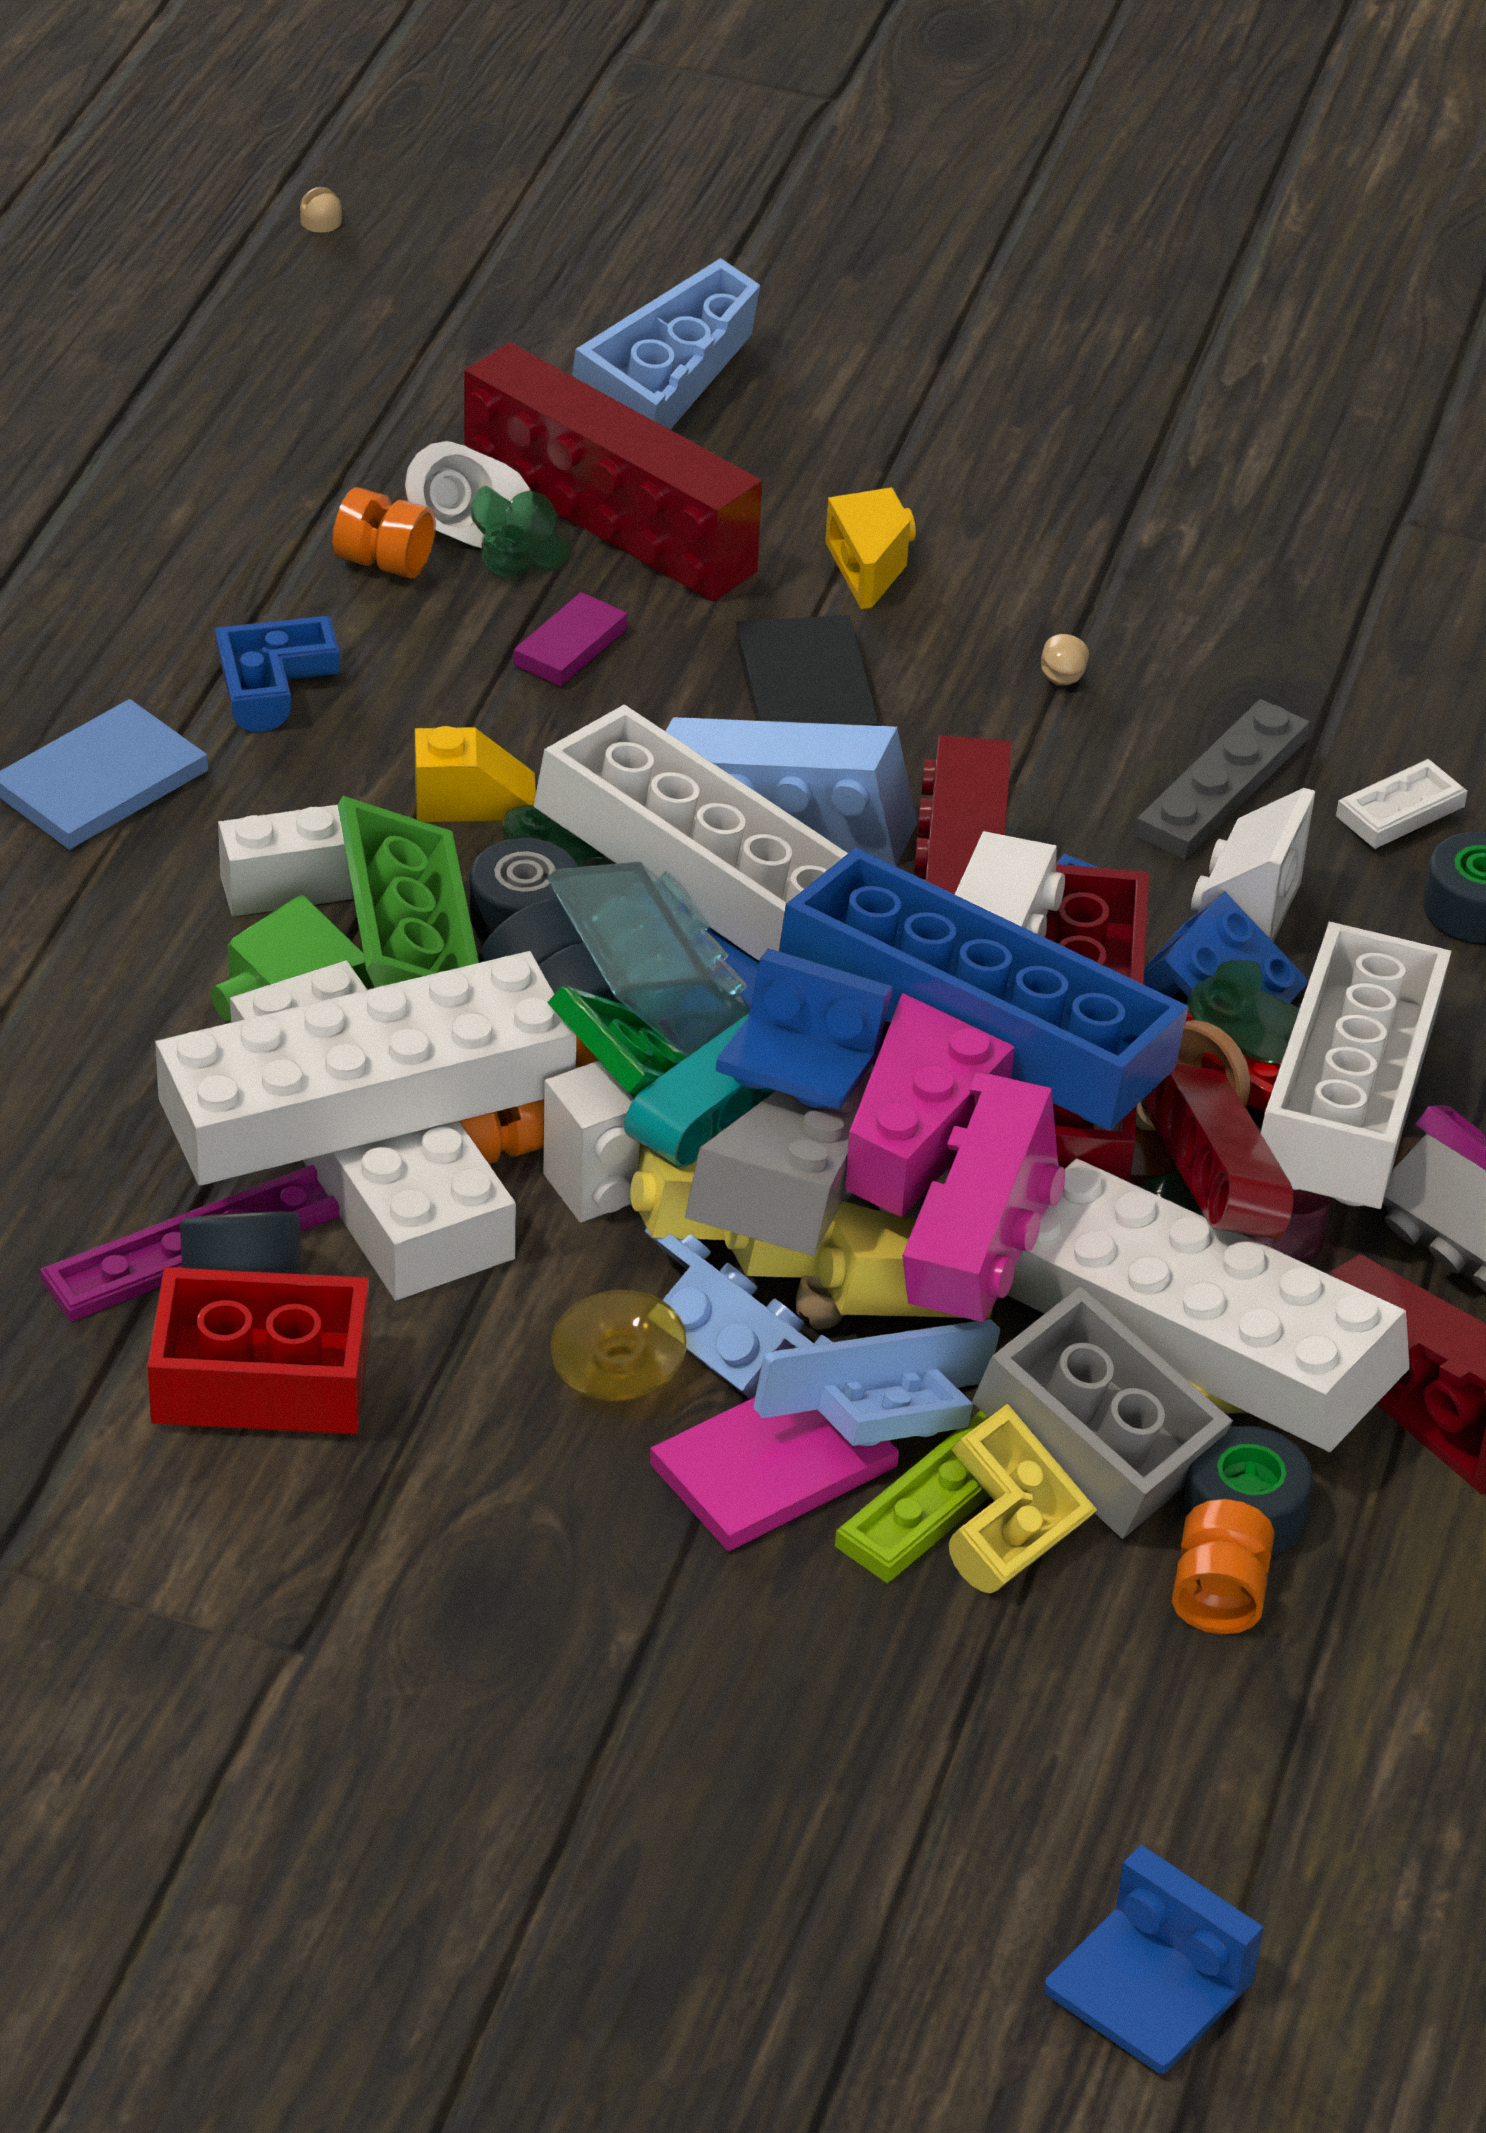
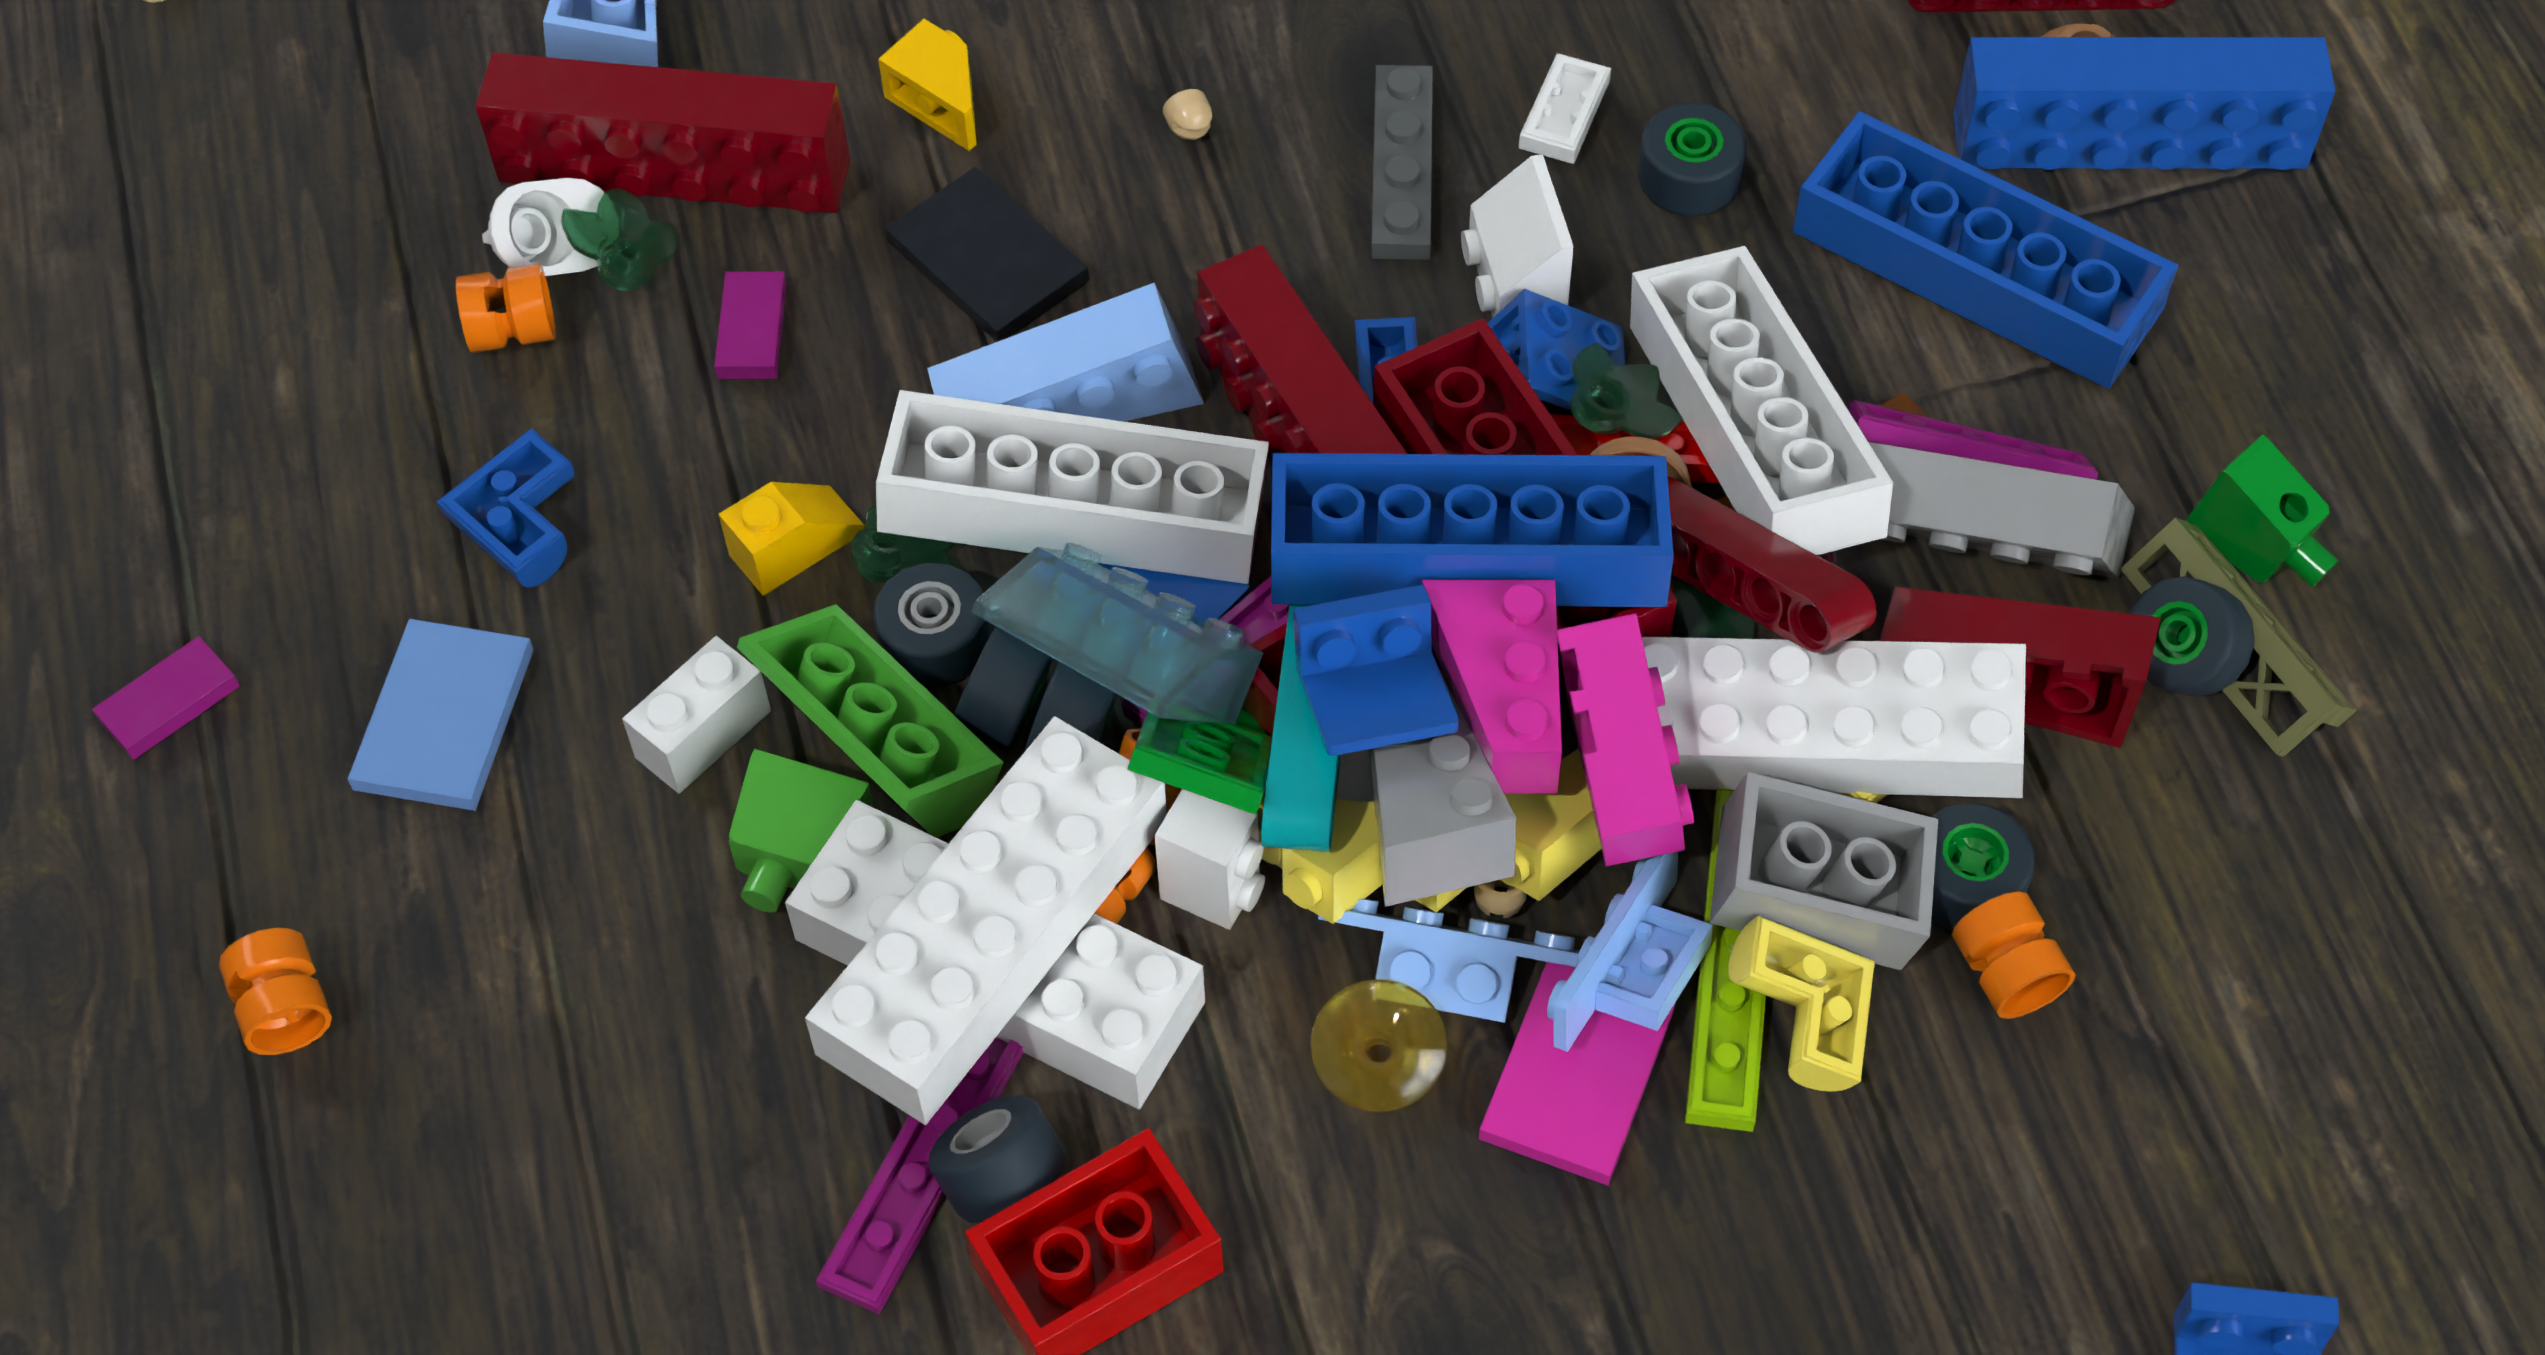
camera: 30 degrees left, 15 degrees up
white brick [955,831,1065,937] -> none

